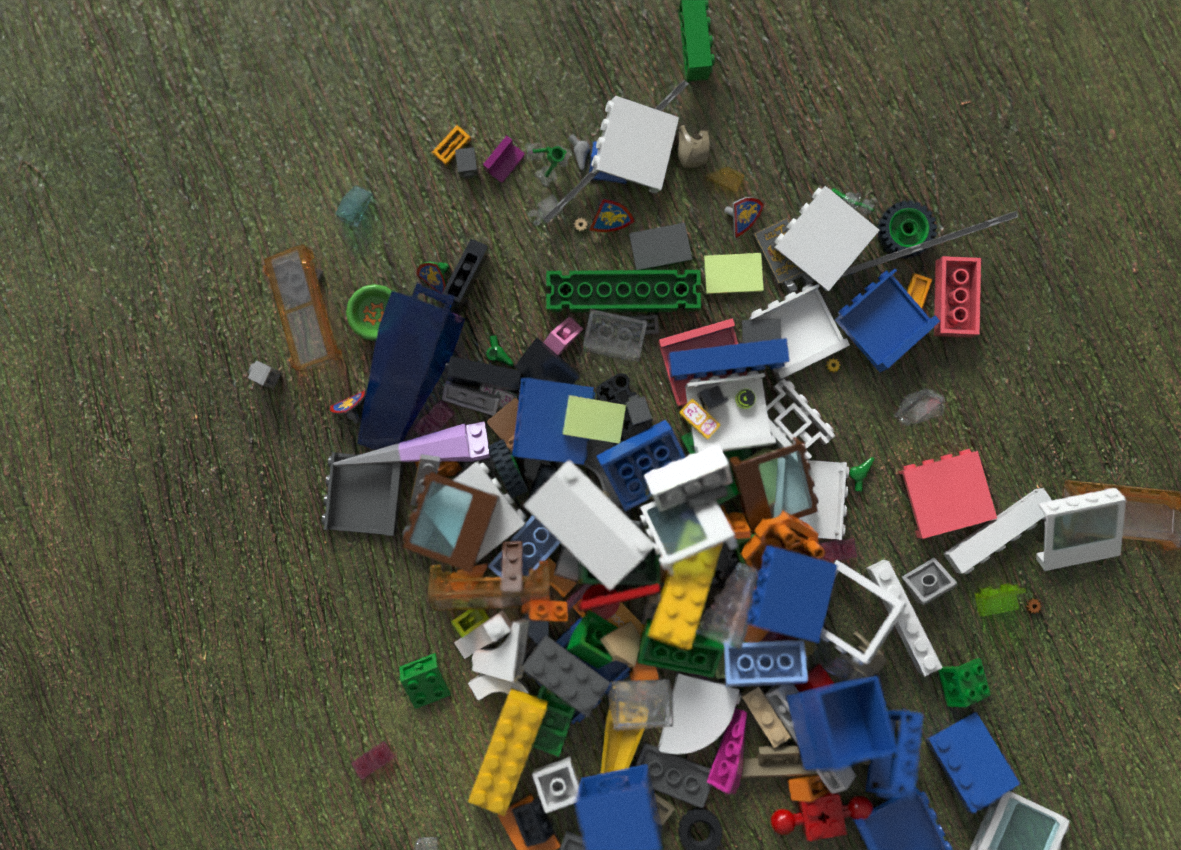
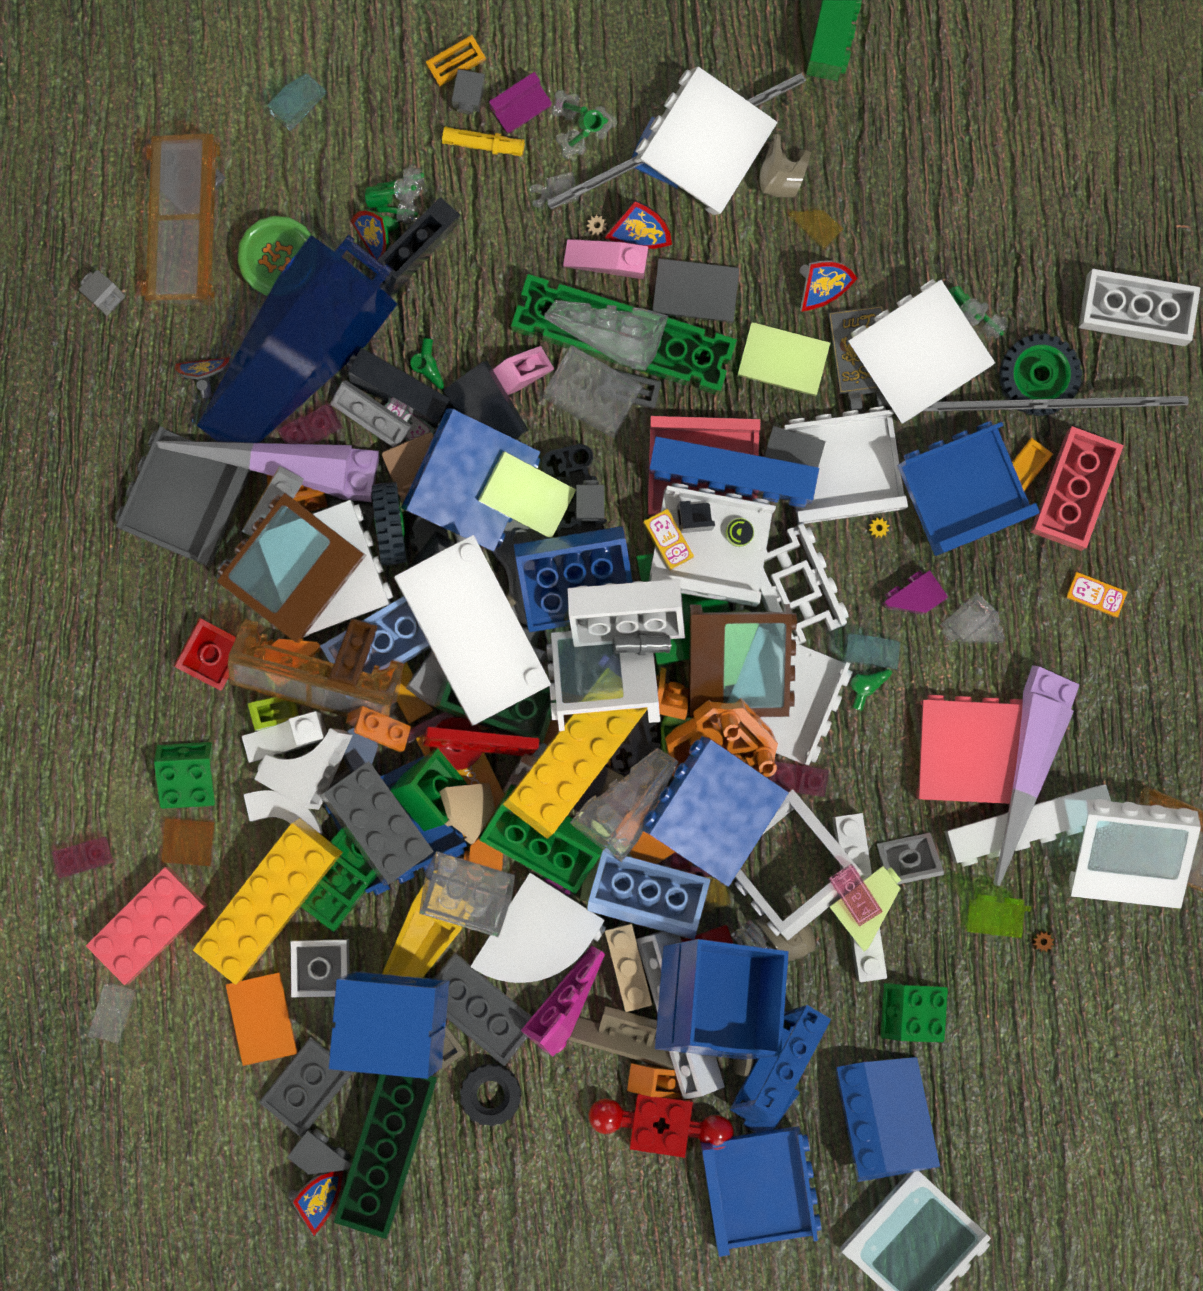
camera: 15 degrees right, 0 degrees up
black bracket [511,797,554,847] -> none
light grey animal [567,134,590,170] -> none
none -> coral brick [86,867,208,985]
none -> clear orange piece [161,818,215,866]
none -> red slope [174,618,247,691]
none -> plant [365,164,424,229]
none -> yellow pin [442,126,525,157]
none -> clear wedge [545,300,668,370]
none -> bright pink slope [563,239,648,279]
none -> clear pink tile [828,863,883,927]
none -> yellowish green slope [830,866,901,951]
none -> clear light blue slope [843,634,901,670]
none -> magenta slope [882,570,948,615]
none -> lavender plate [993,665,1079,886]
none -> tile [1065,572,1127,618]
none -> white brick [1078,269,1200,346]

